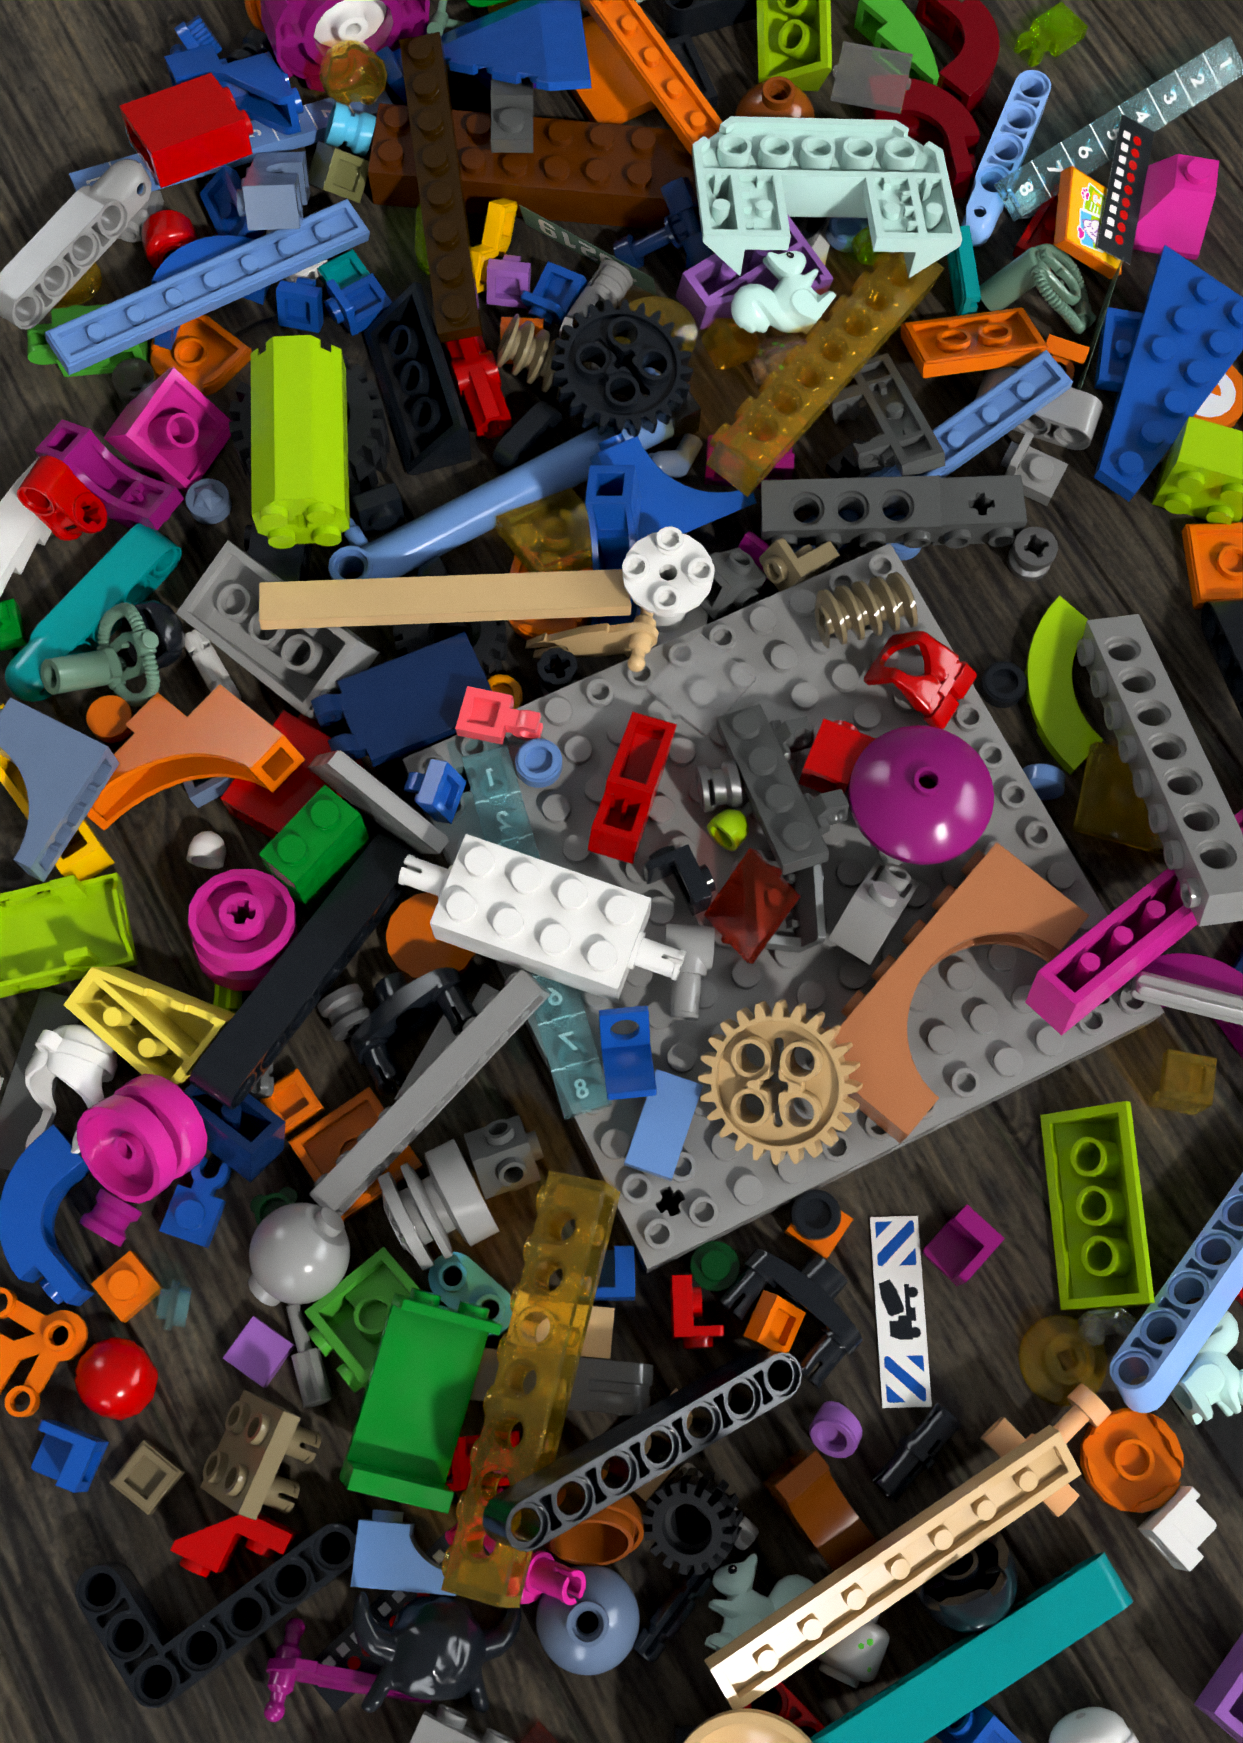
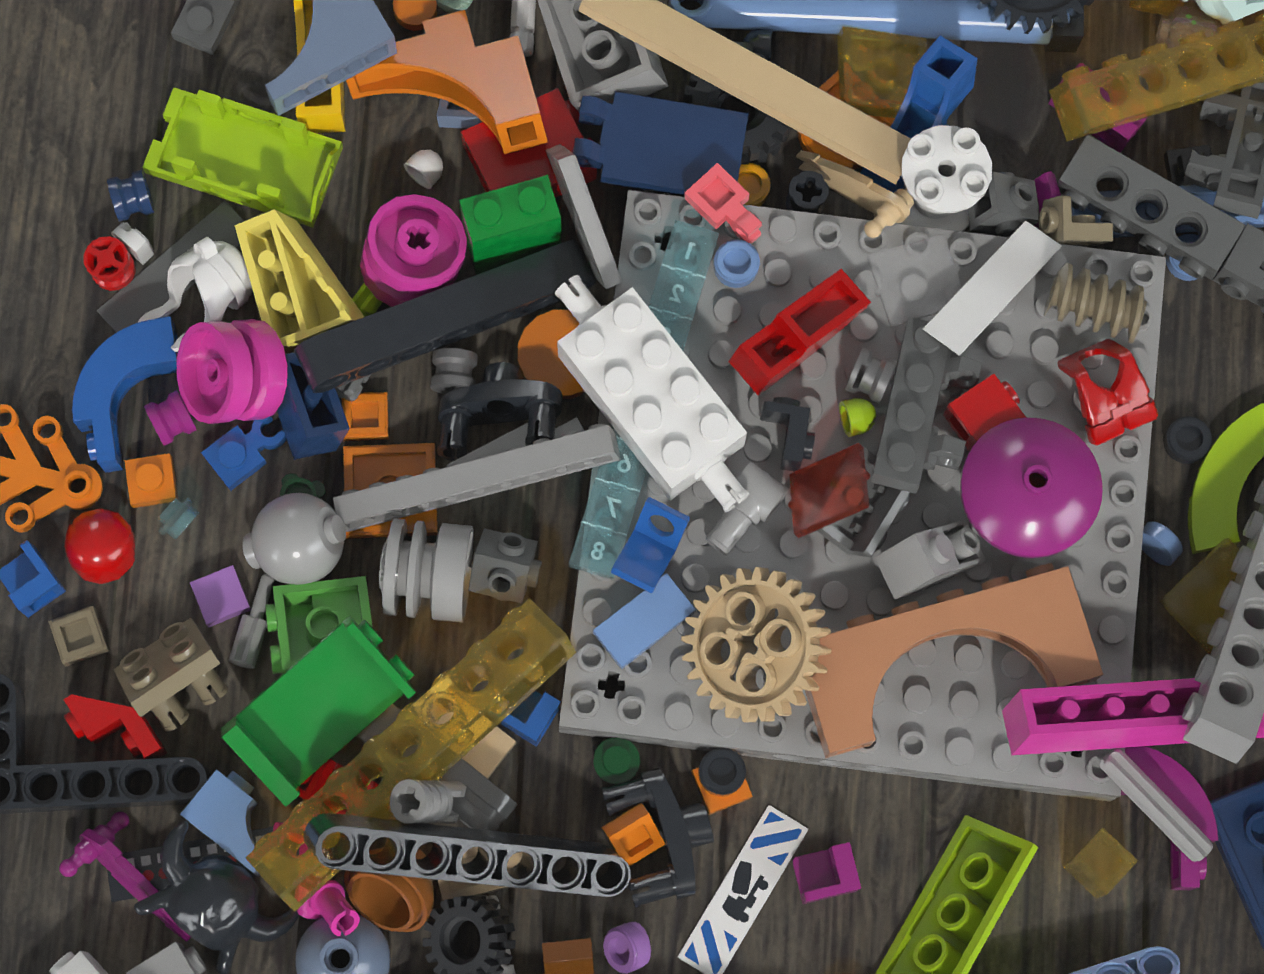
camera: 30 degrees right, 5 degrees up
blue tile [404,759,467,824] -> none
medium azure plate [428,1252,515,1337] -> none
blue arch [590,433,757,540] -> none
sand blue arm [648,433,703,479] -> none
red bracket [670,1275,724,1349] -> none
none -> light grey hinge [390,779,467,824]
none -> white sticker [923,221,1062,356]

